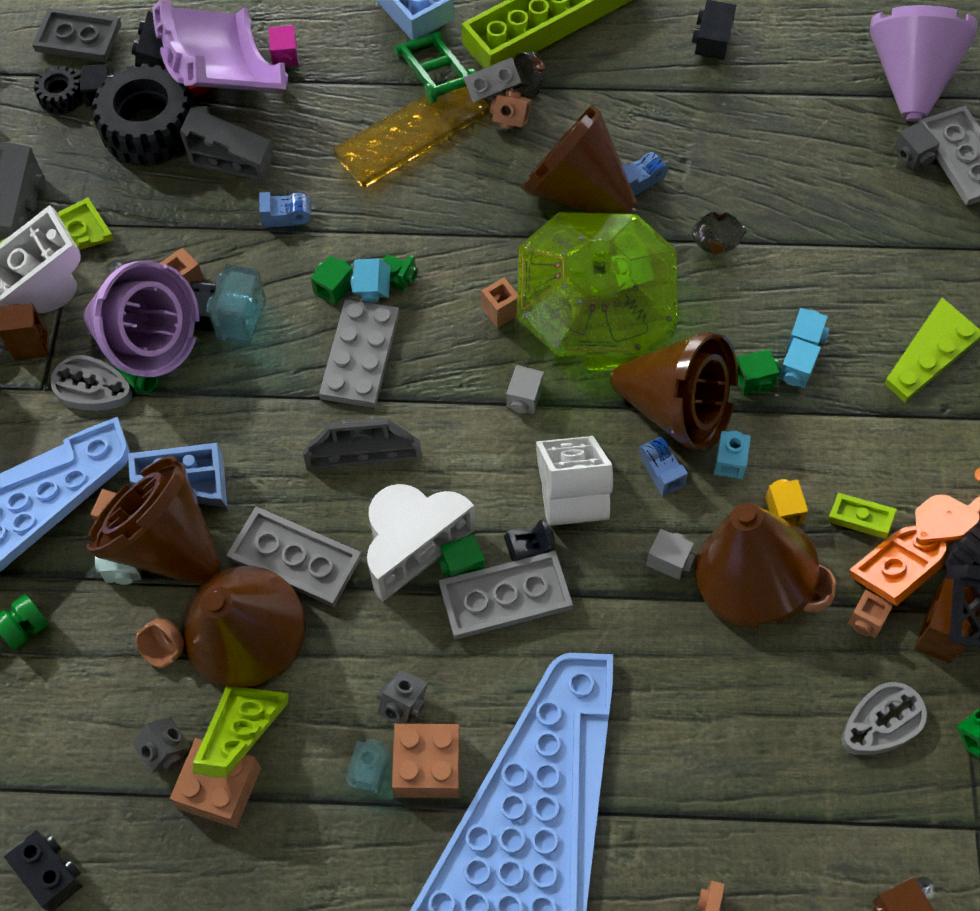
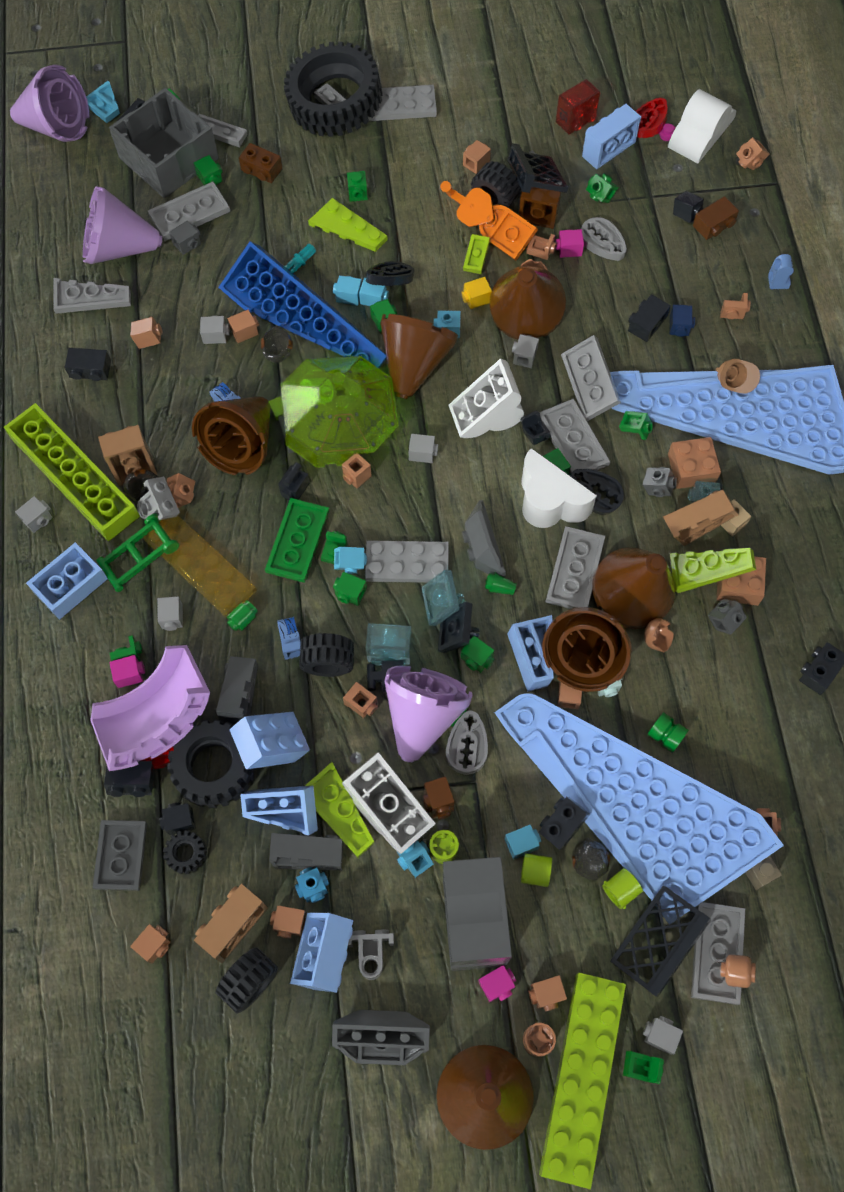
camera: 100 degrees left, 5 degrees up
medium blue leg [639,437,688,497] -> none
none -> light grey wing [54,278,131,313]
none -> medium nougat brick [98,425,157,486]
none -> green bracket [110,635,143,661]
none -> nougat brick [130,317,162,349]
none -> light grey brick [157,596,183,631]
none -> light grey brick [200,316,230,344]
none -> blue wedge [218,241,387,372]
none -> nougat brick [227,310,259,343]
none -> green brick [227,600,258,631]
none -> light blue brick [229,712,310,769]
none -> light blue wedge [240,786,318,836]
none -> green plate [265,498,329,583]
none -> black brick [278,462,310,500]
none -> teal axle [285,244,316,273]
none -> black tyre [299,633,354,677]
none -> black piece [365,261,414,286]
none -> clear light blue tile [421,570,464,626]
none -> black tile [438,601,480,653]
none -> green brick [461,636,495,673]
none -> green cone [484,573,517,595]
none -> dark pink brick [555,229,584,258]
none -> light grey plate [561,335,621,421]
none -> black piece [569,469,624,515]
none -> green bracket [619,411,653,440]
none -> black brick [628,294,671,342]
none -> medium nougat wedge [663,490,739,546]
none -> dark blue brick [669,305,695,336]
none -> black brick [673,191,704,223]
none -> medium nougat piece [716,359,760,394]
none -> tan brick [721,499,751,536]

